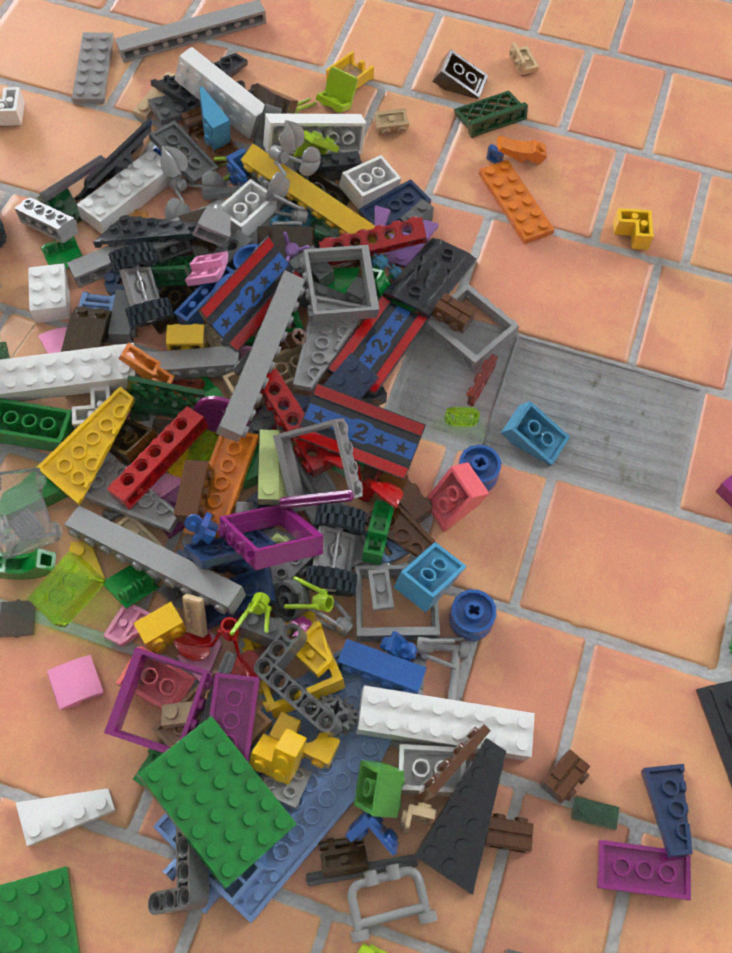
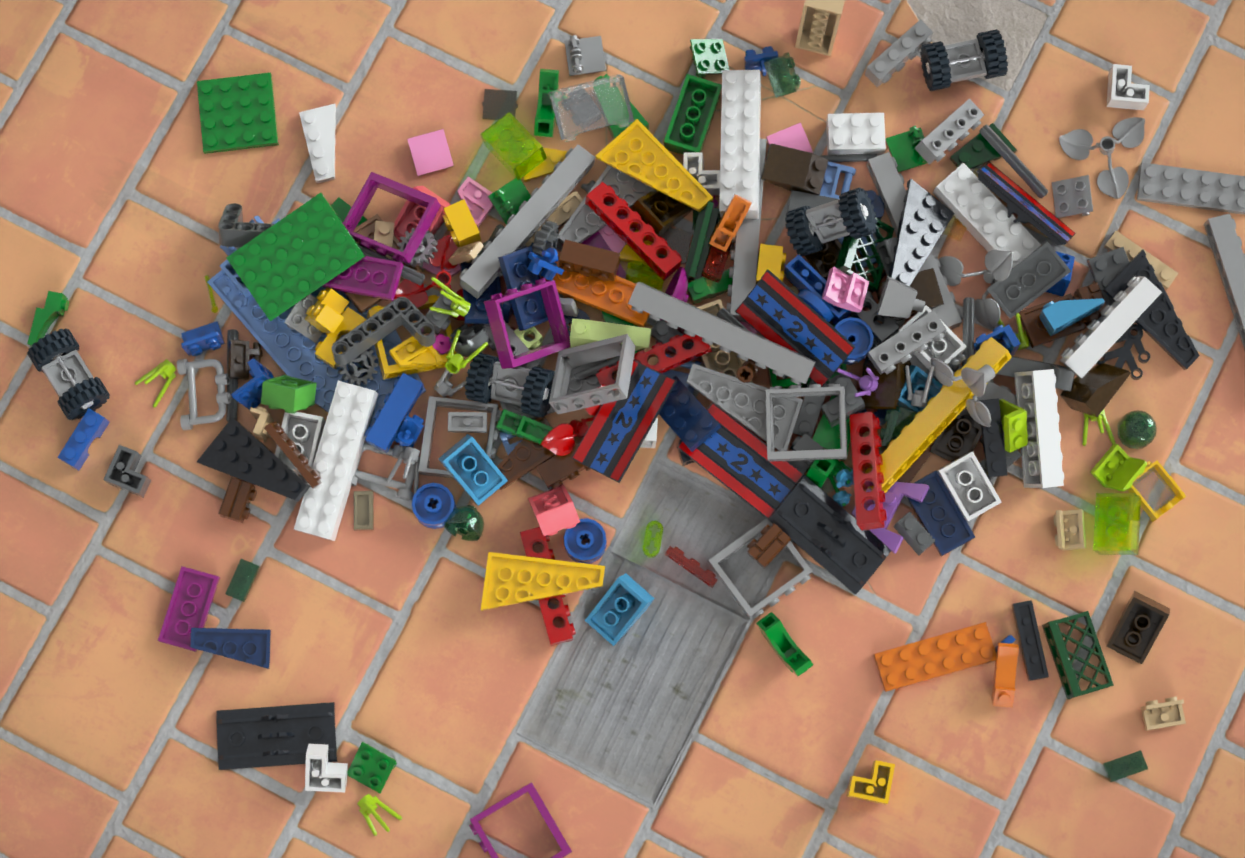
camera: 100 degrees right, 15 degrees up
magenta axle [279,490,354,509] -> none
reddish brown brick [540,749,590,803] -> none
none -> blue bracket [181,321,225,356]
none -> clear neon green hinge [205,275,219,313]
none -> dark tan tile [354,491,374,530]
none -> light grey gear [397,228,438,268]
none -> clear green cylinder [444,505,484,541]
none -> yellow wing [481,552,605,611]
none -> red brick [520,527,576,646]
none -> dark grey gear [532,220,559,257]
none -> green arch [756,612,813,676]
none -> dark grey bar [821,154,877,162]
none -> light grey brick [867,310,946,375]
none -> black plate [1012,600,1049,681]
none -> light grey hinge [1052,175,1093,218]
none -> light grey plant [1059,117,1145,199]
none -> clear neon green brick [1093,493,1141,555]
none -> clear green plate [1103,750,1148,782]
none -> clear green cylinder [1117,410,1157,449]

